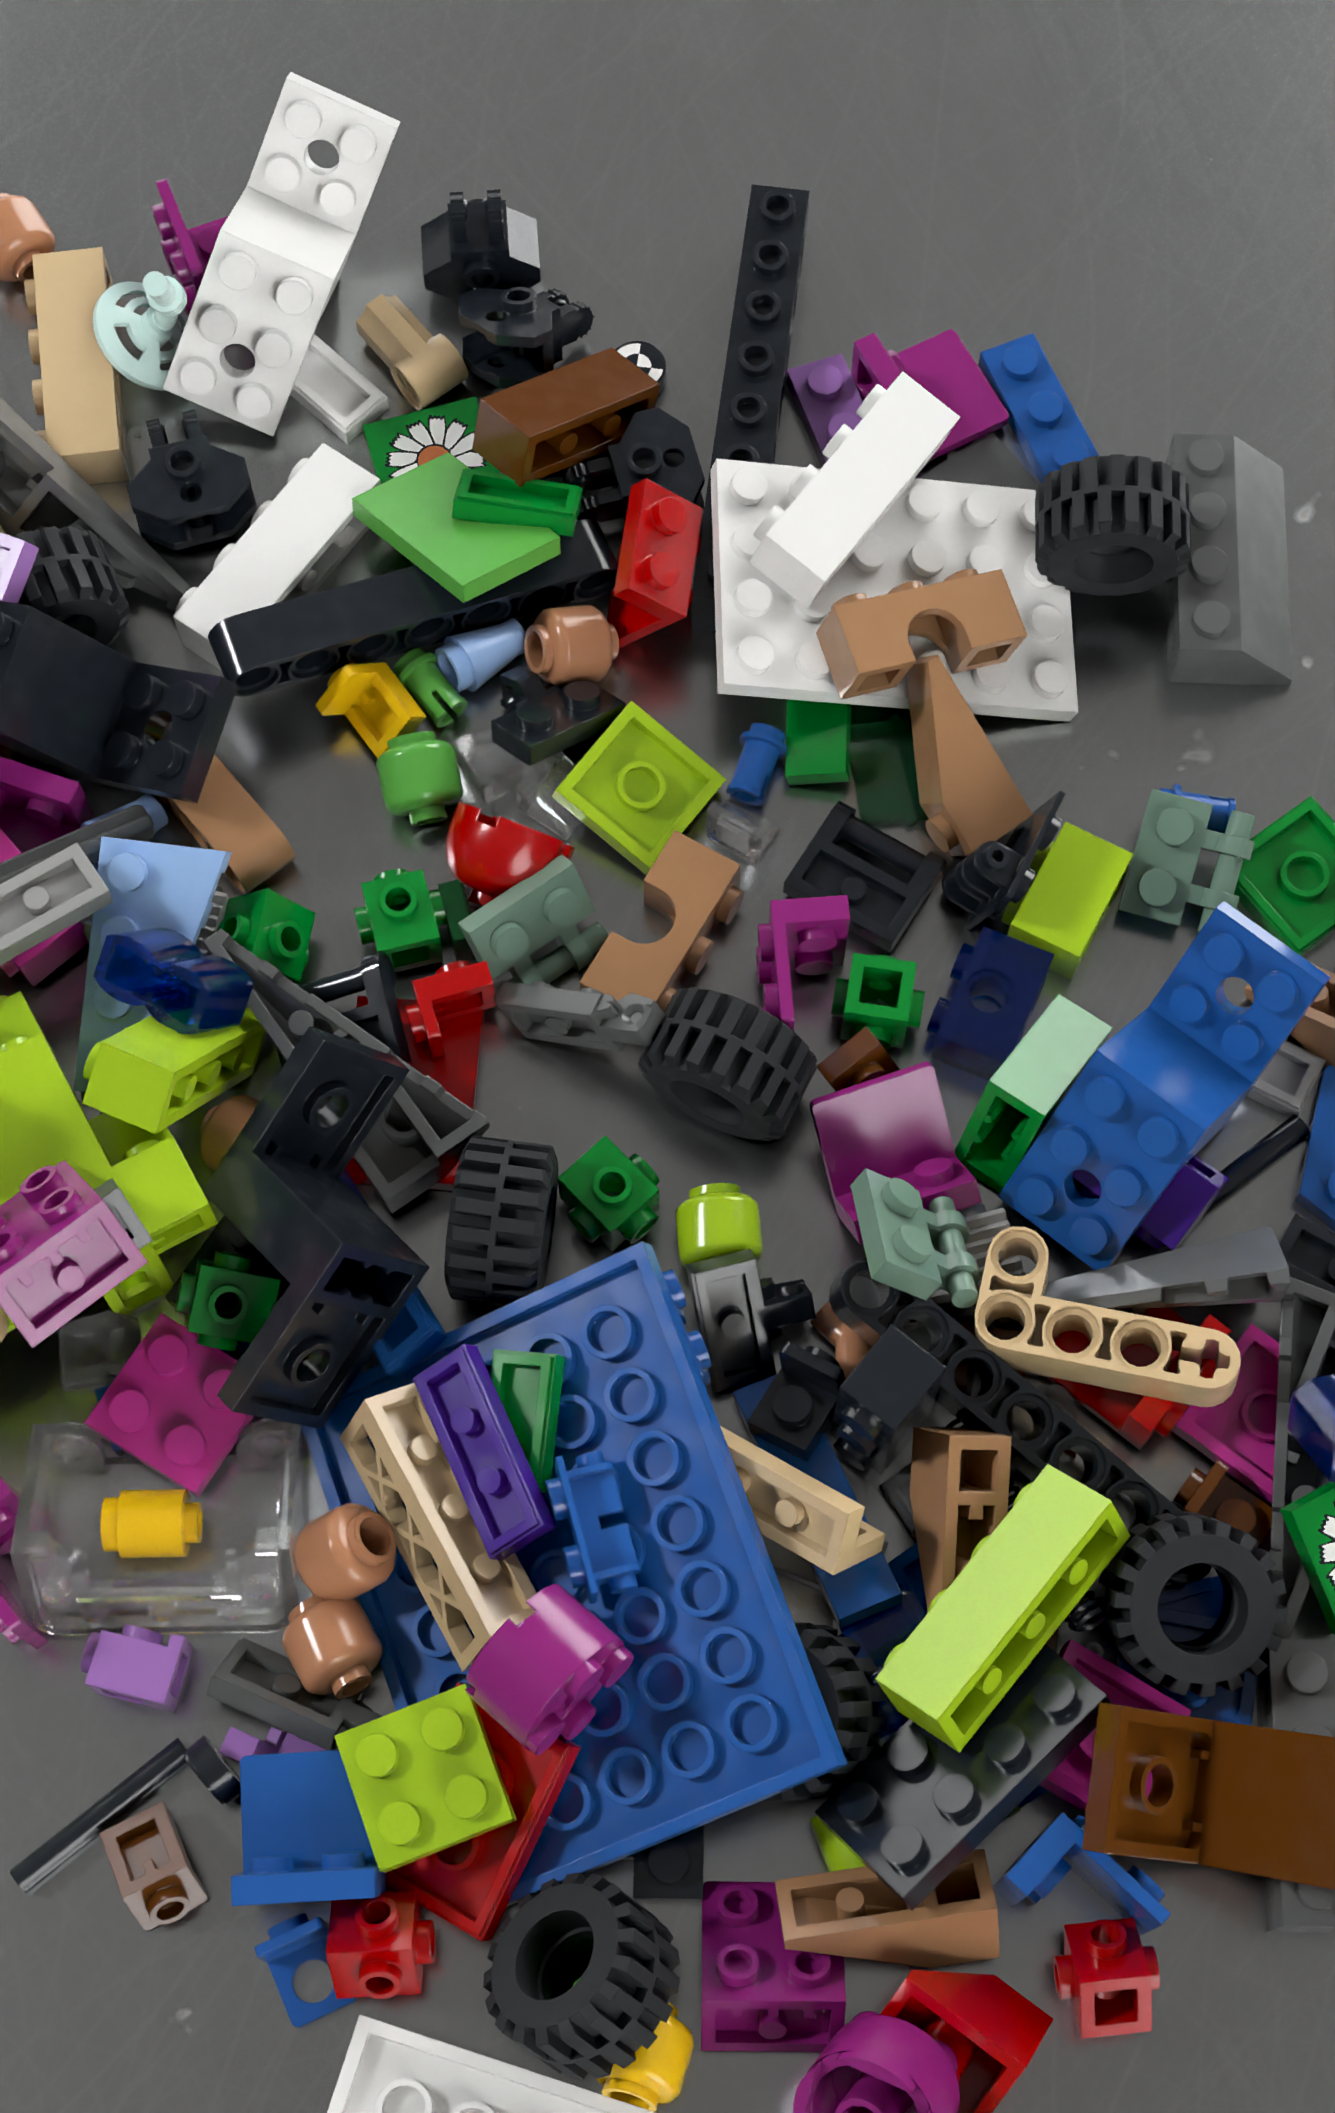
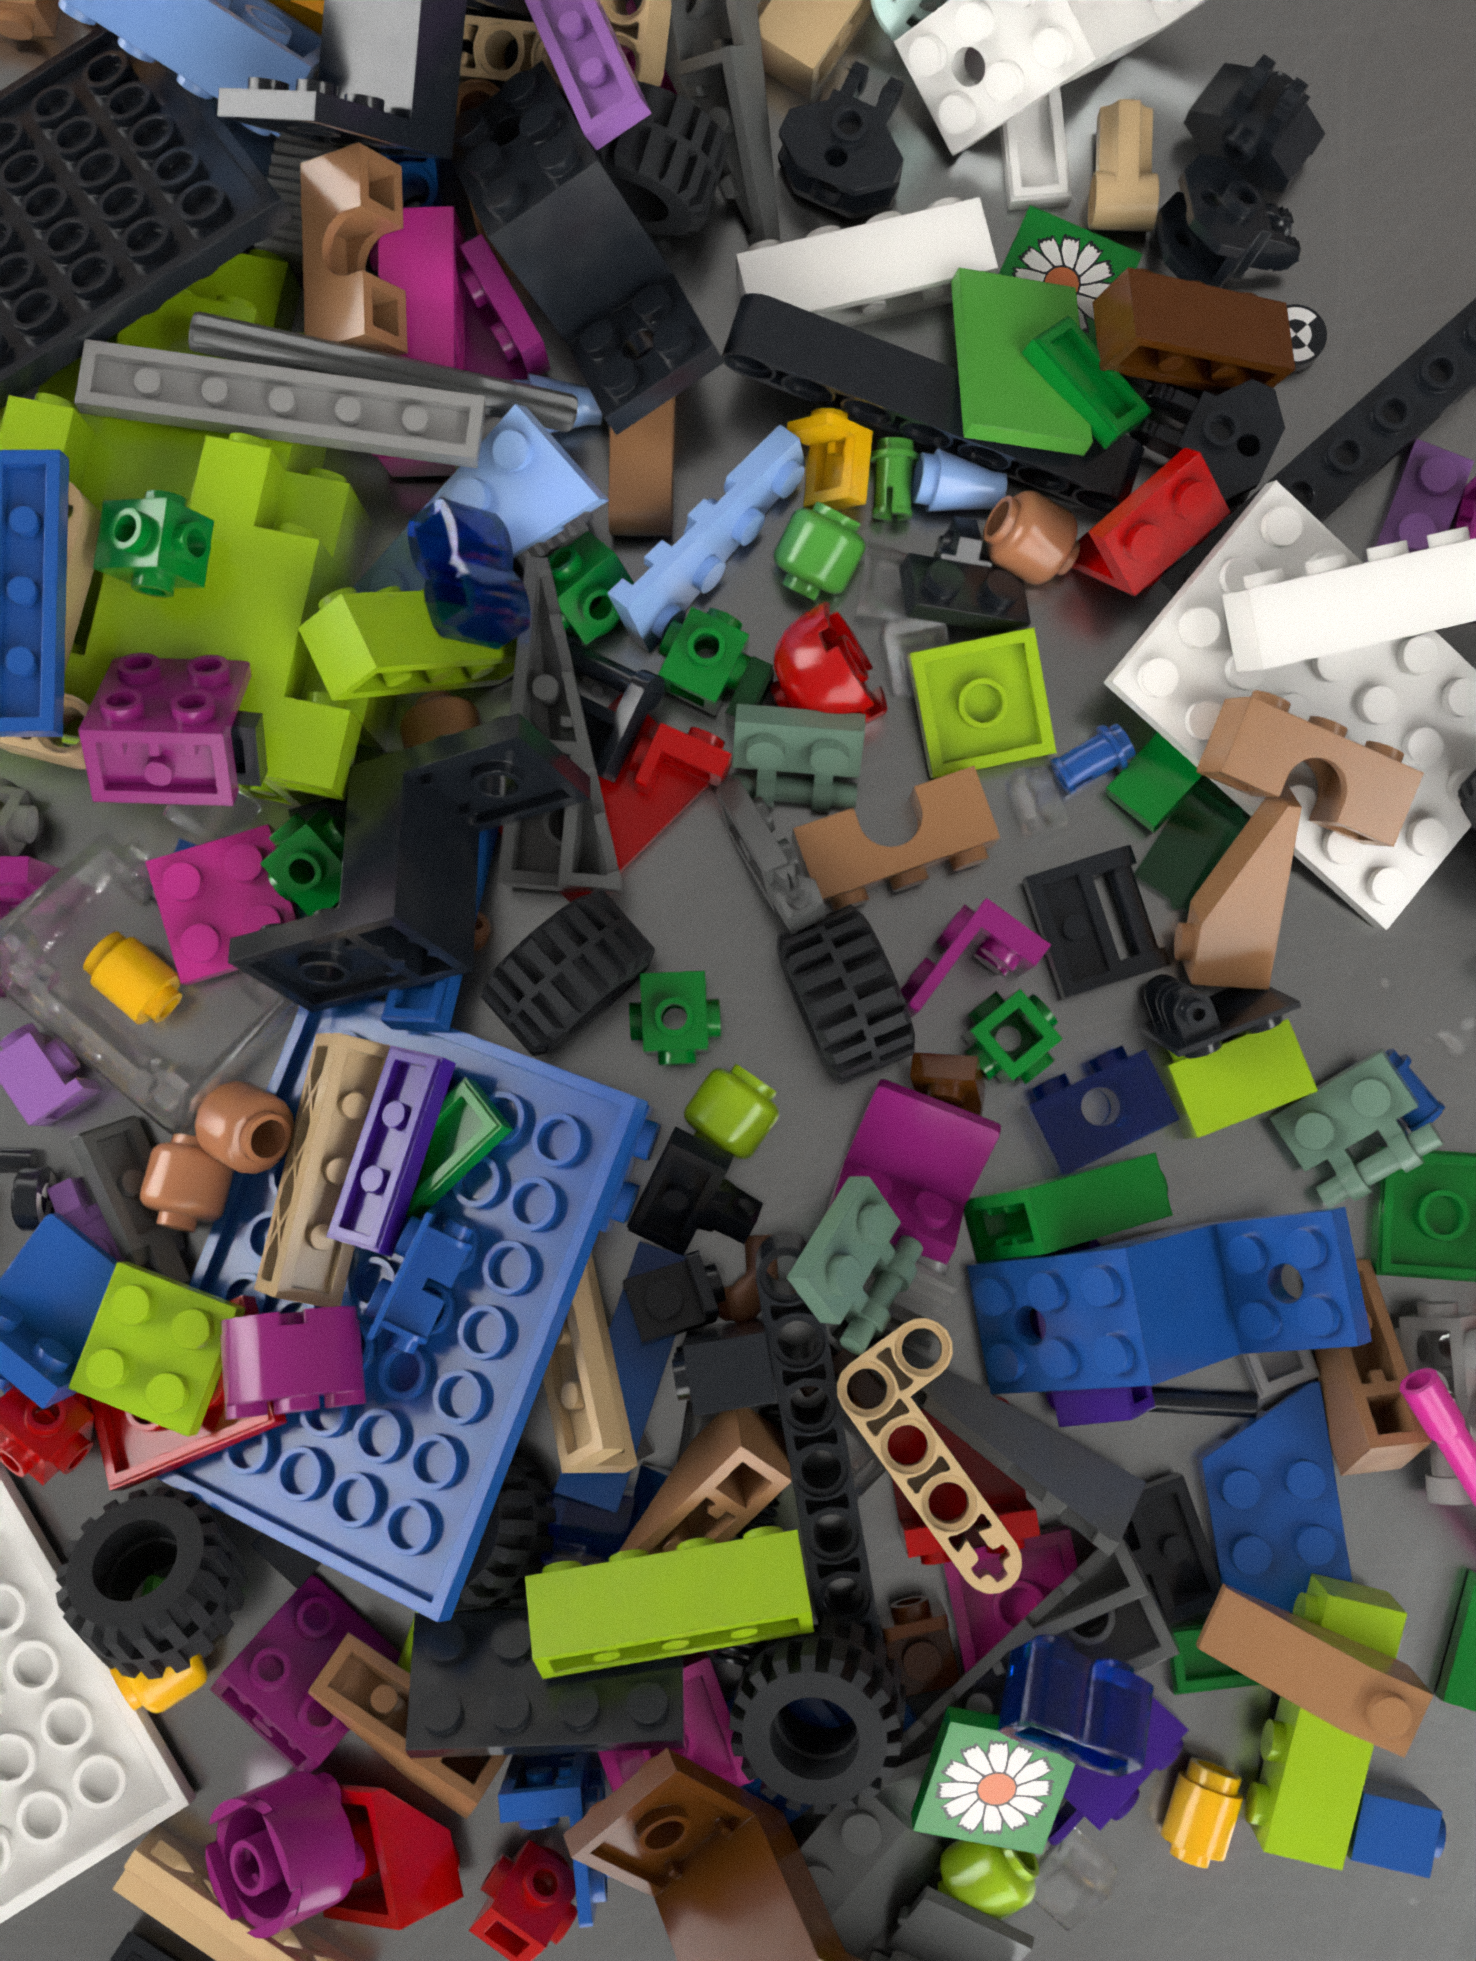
camera: 40 degrees right, 15 degrees up
none -> light blue wing [607,425,806,653]

